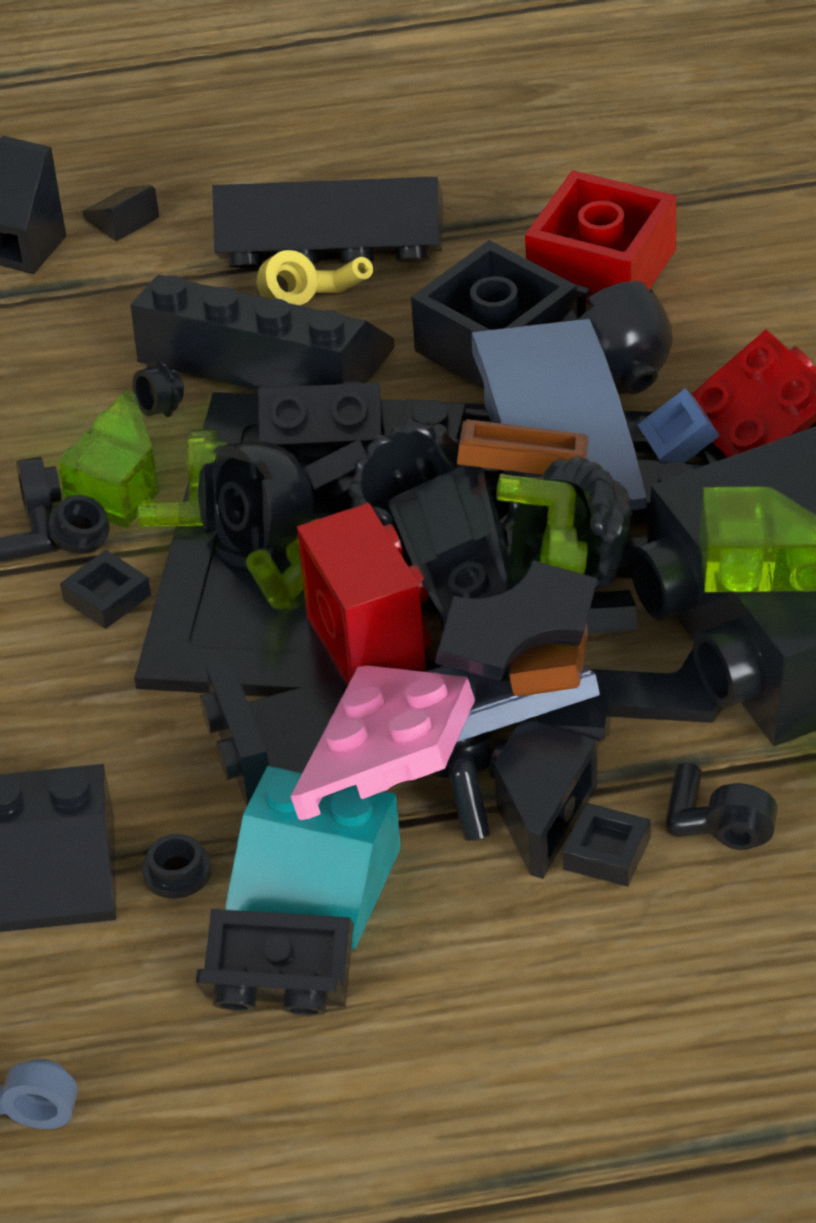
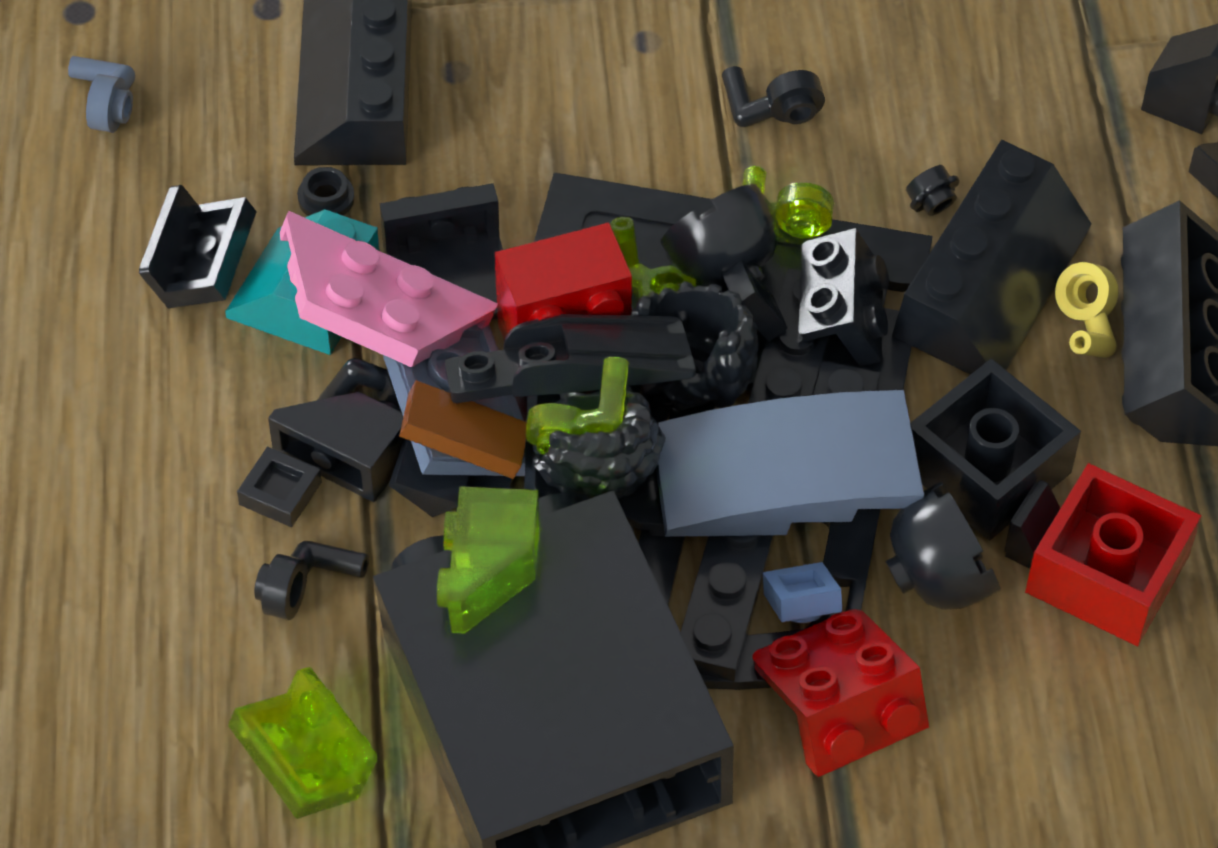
camera: 90 degrees right, 10 degrees up
black plate [47,495,110,554] -> none
clear neon green slope [58,390,159,529] -> none
black plate [60,550,151,629] -> none
black tile [435,560,597,681] -> none
dark orange tile [457,419,588,475] -> none

